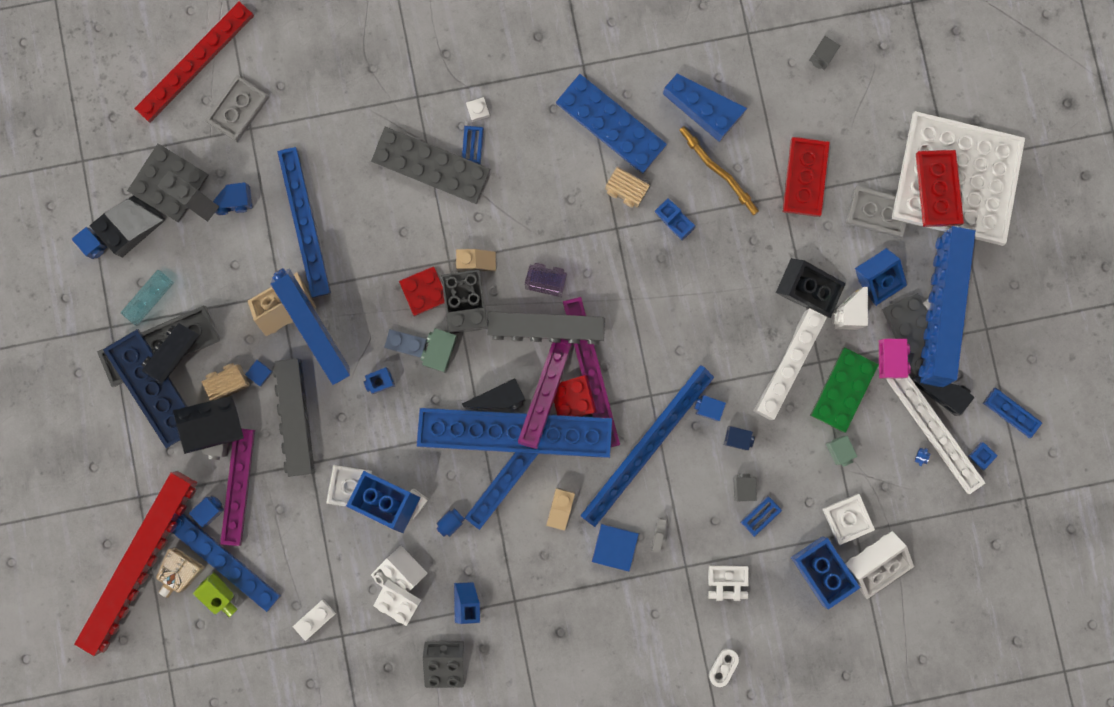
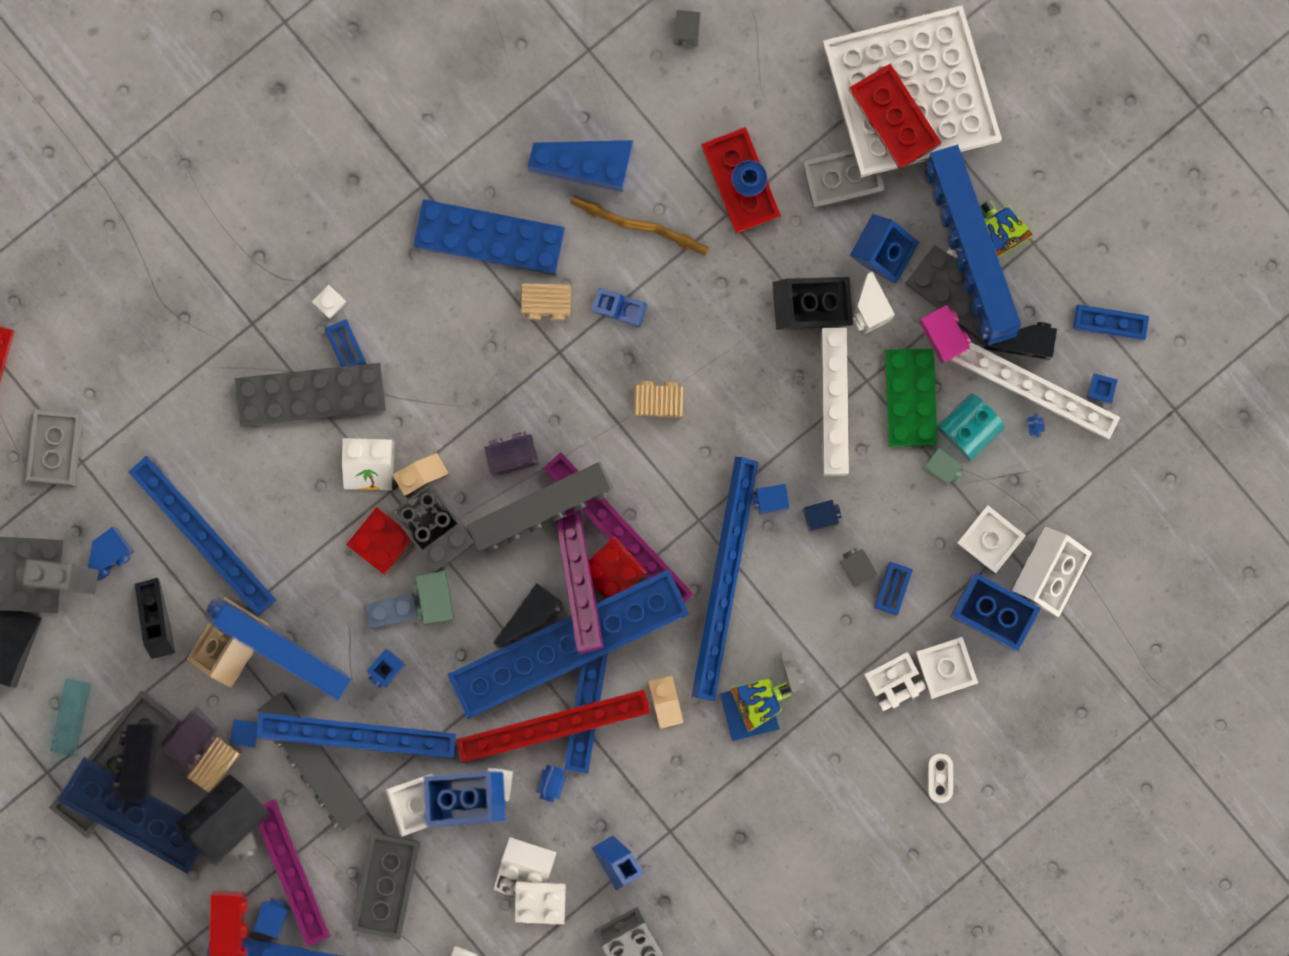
camera: 25 degrees left, 0 degrees up
none -> black slope [135,578,175,659]
none -> clear purple slope [162,706,218,769]
none -> blue plate [256,713,456,759]
none -> white slope [342,438,394,491]
none -> dark grey plate [352,832,421,940]
none -> red plate [456,689,651,763]
none -> tan brick [634,381,683,418]
none -> torso [730,678,792,731]
none -> blue plate [731,160,767,197]
none -> white plate [915,637,978,699]
none -> teal brick [937,393,1005,462]
none -> torso [980,200,1033,258]

